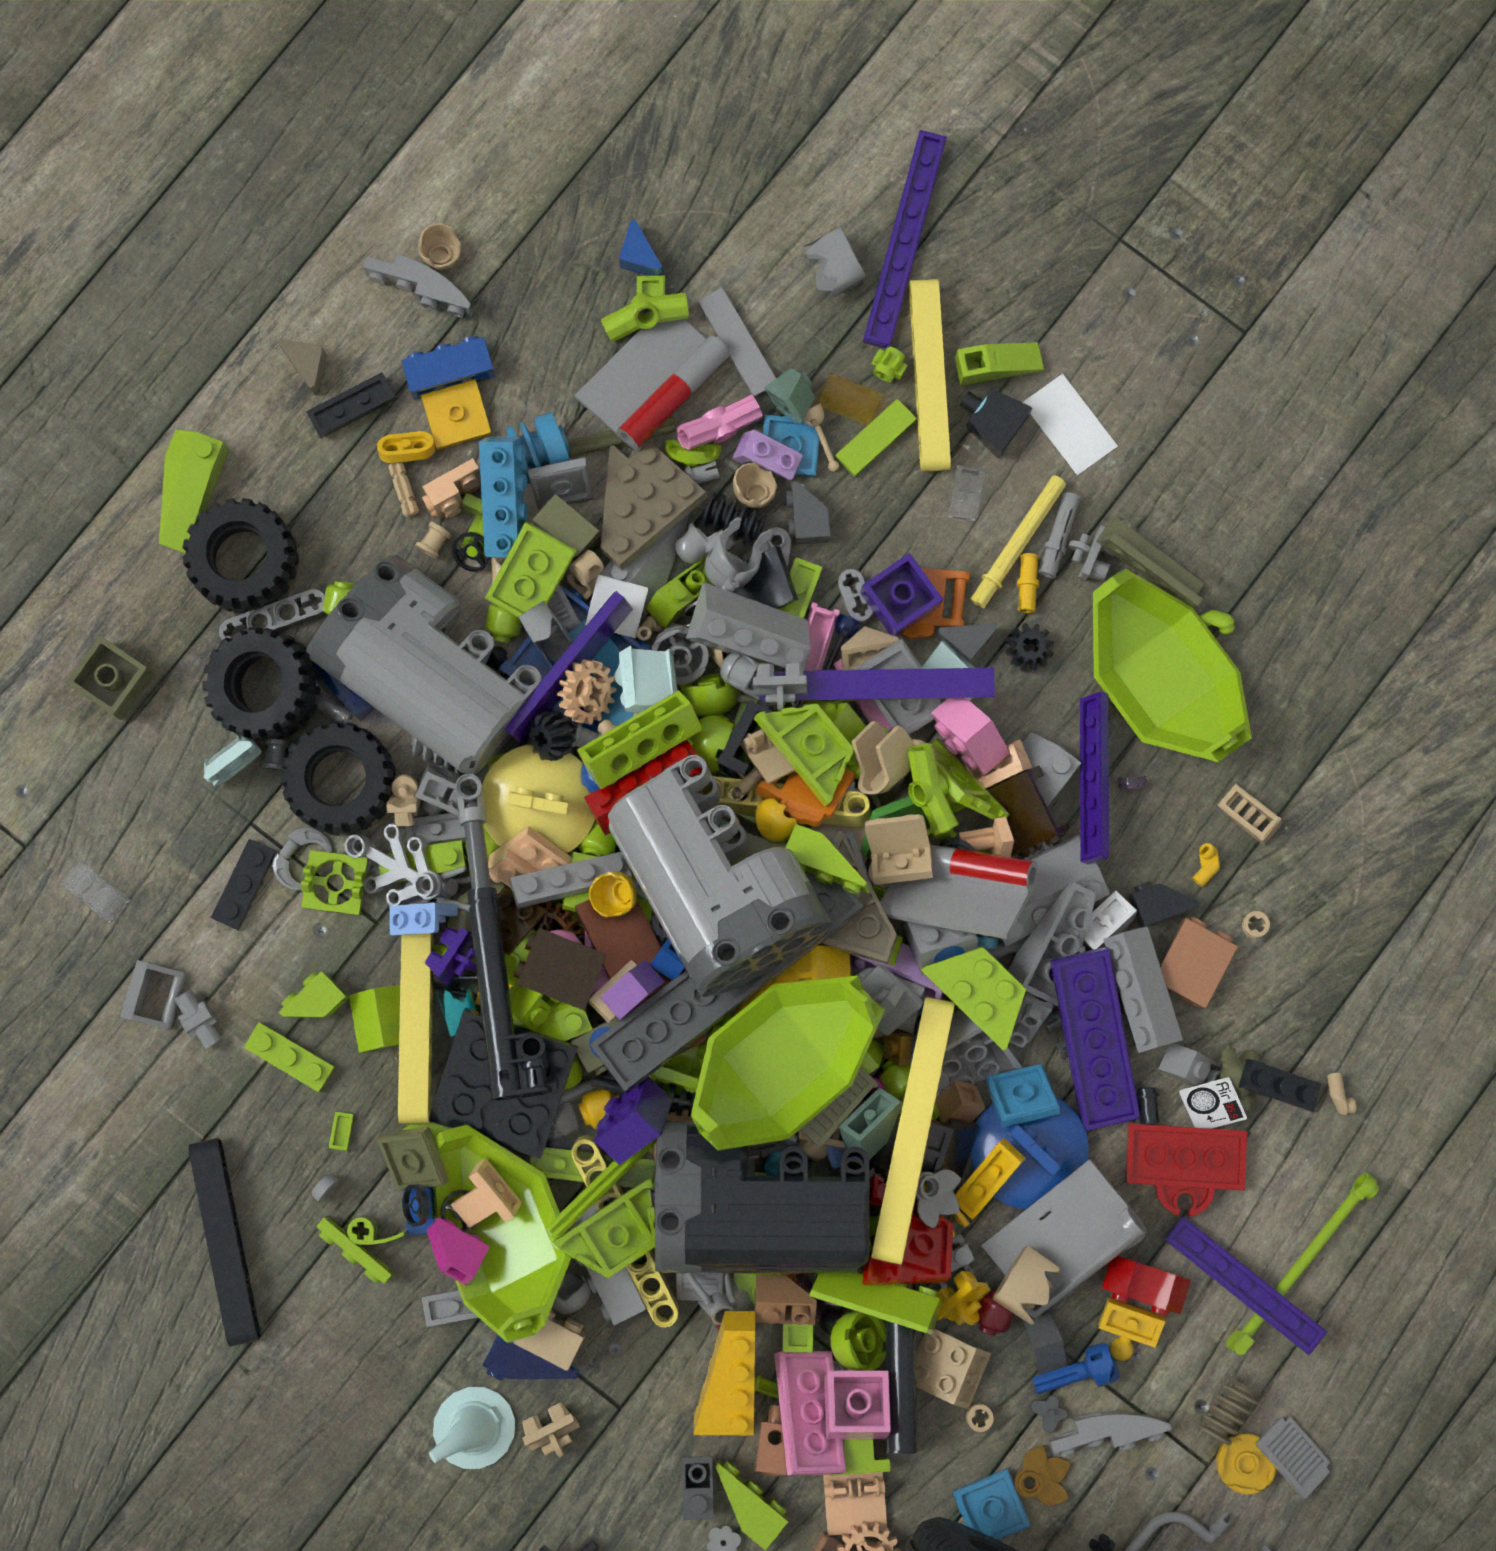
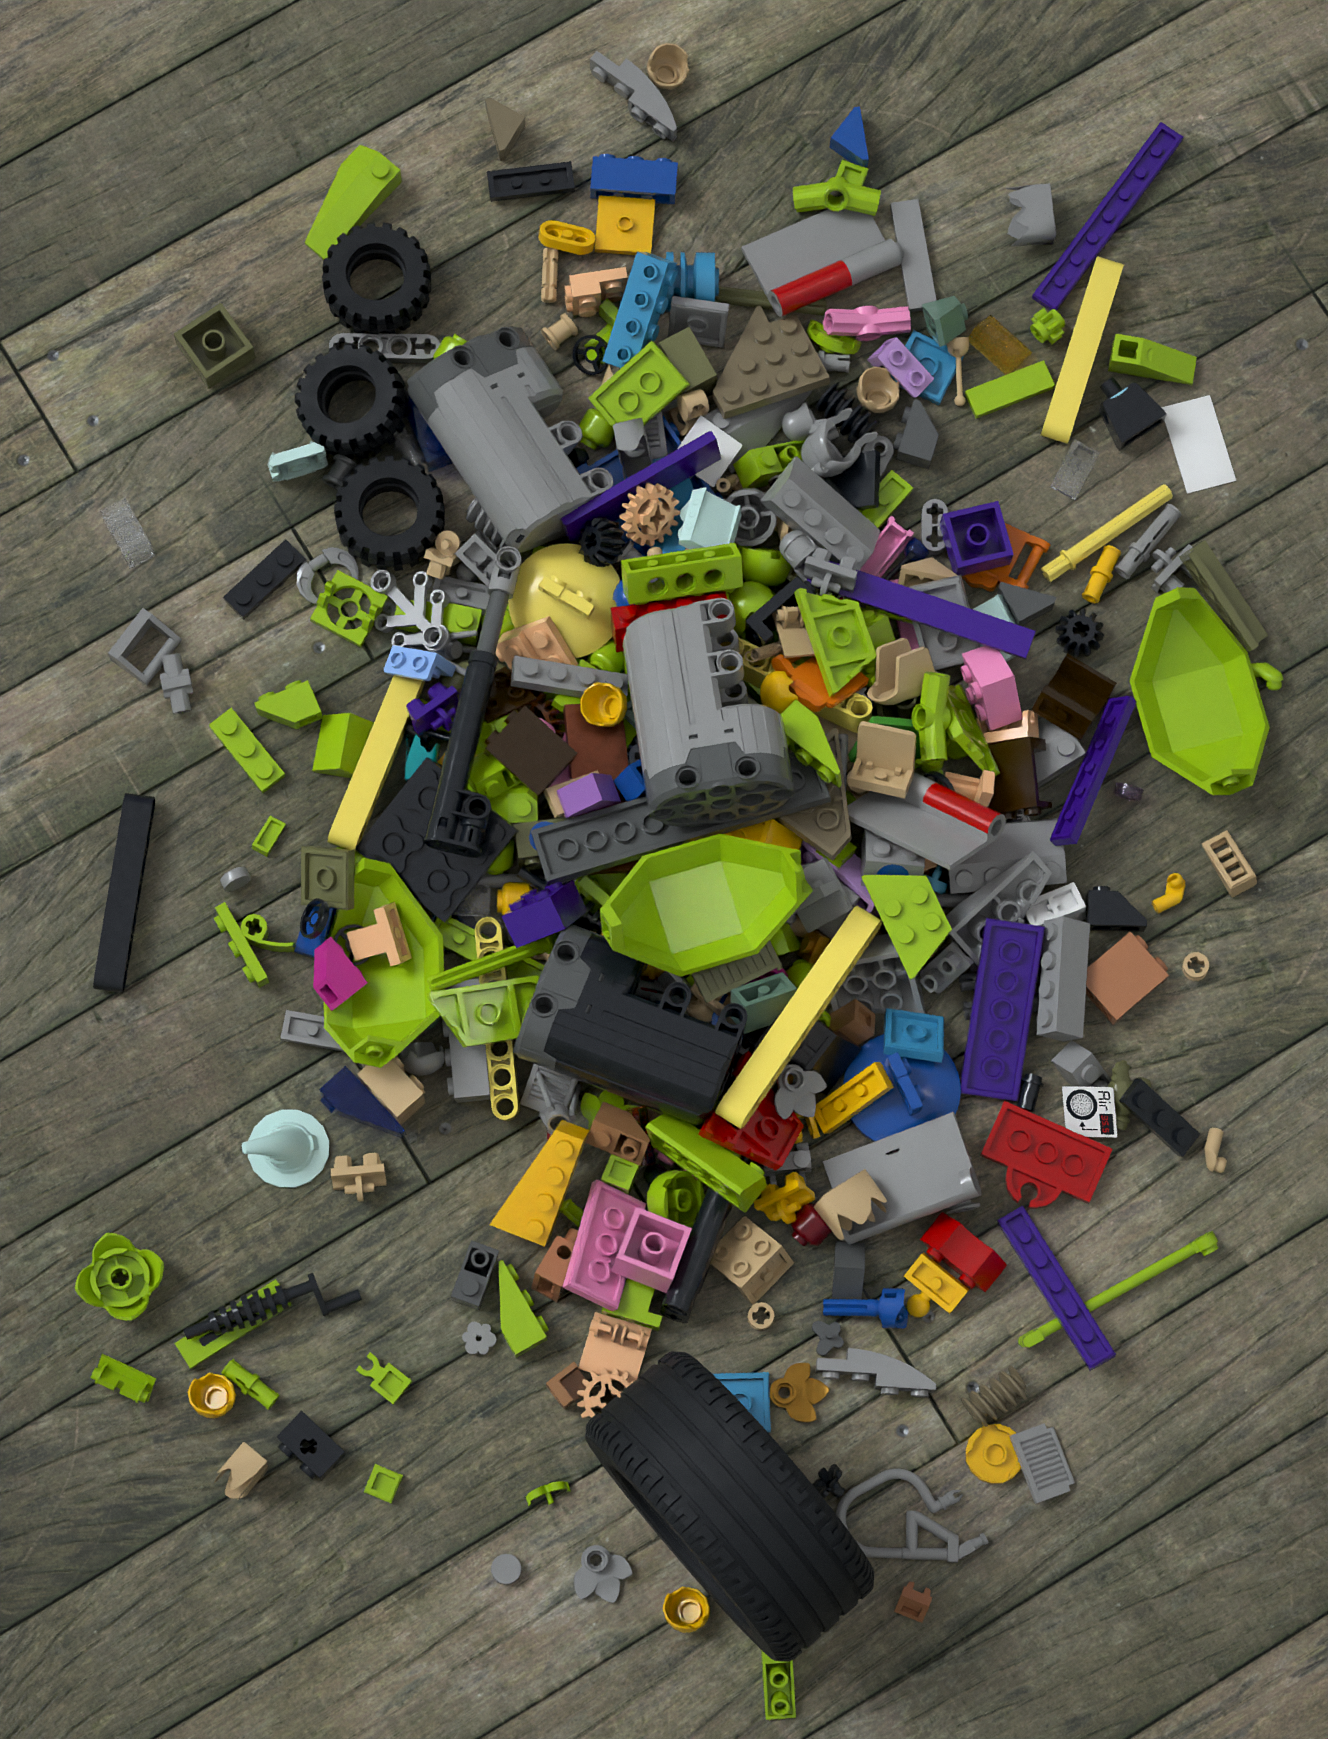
camera: 20 degrees right, 5 degrees down
none -> dark brown panel [1031,653,1117,740]

